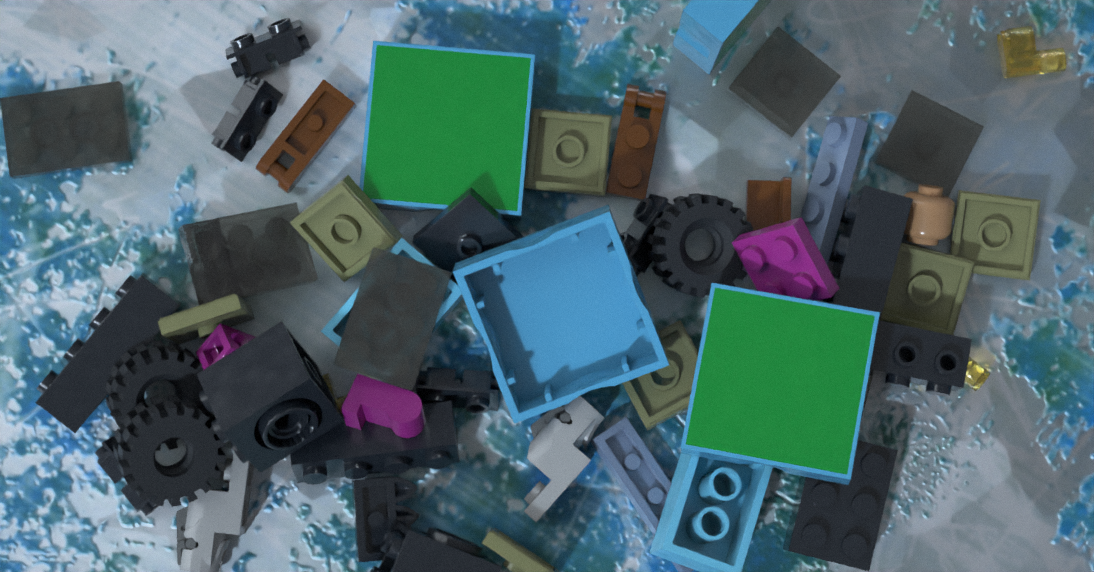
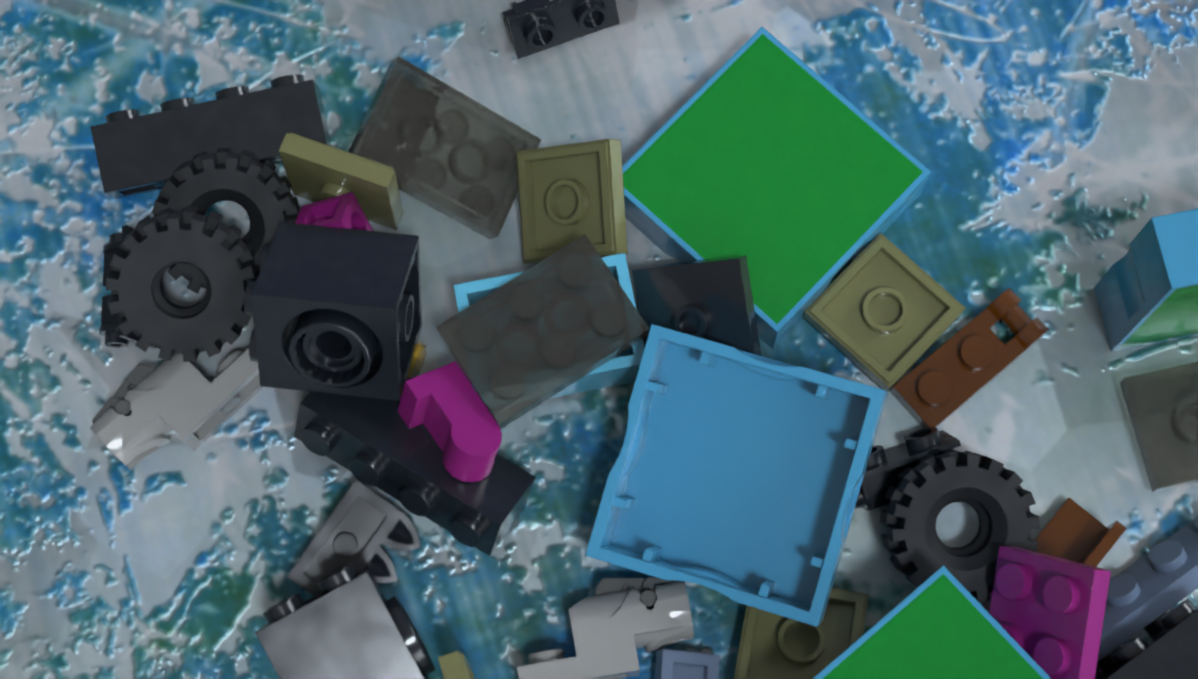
camera: 40 degrees right, 10 degrees down
reddish brown plate [255,79,357,194] -> none
black hinge [416,367,499,413] -> none

